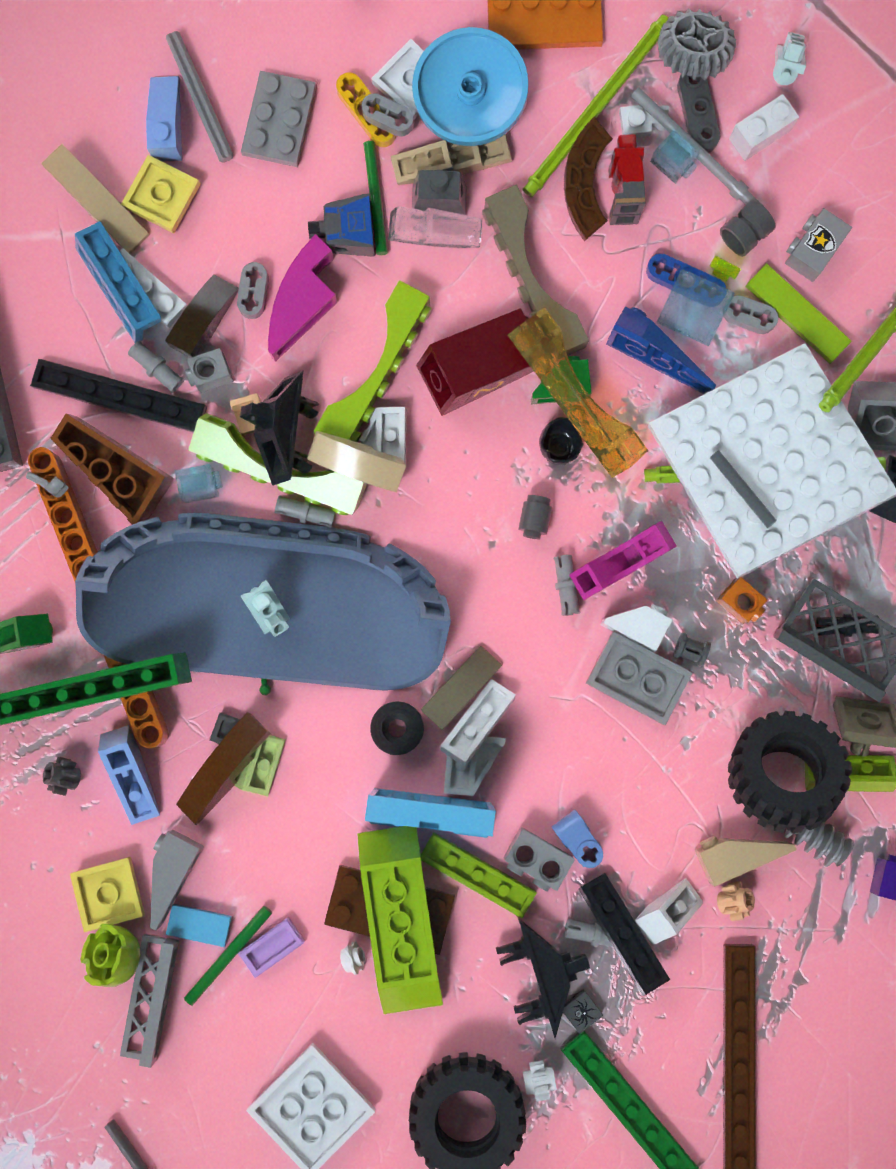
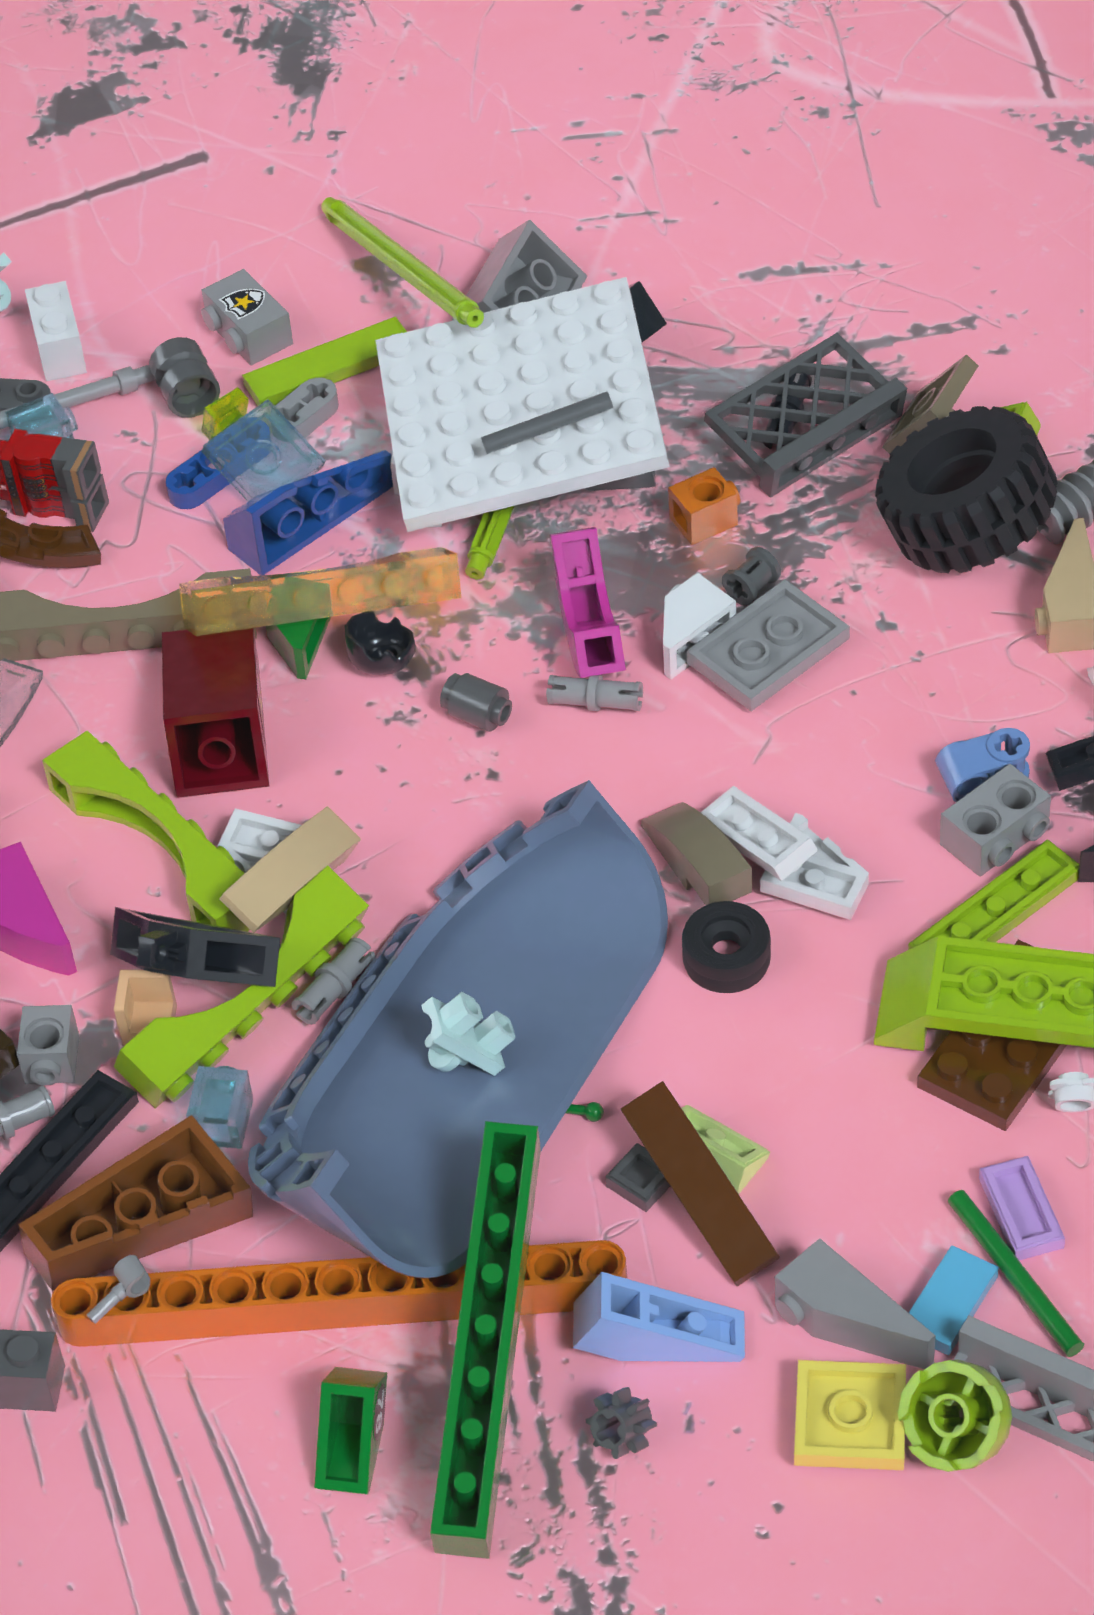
camera: 65 degrees left, 35 degrees down
medium azure piece [365,788,496,838] -> none

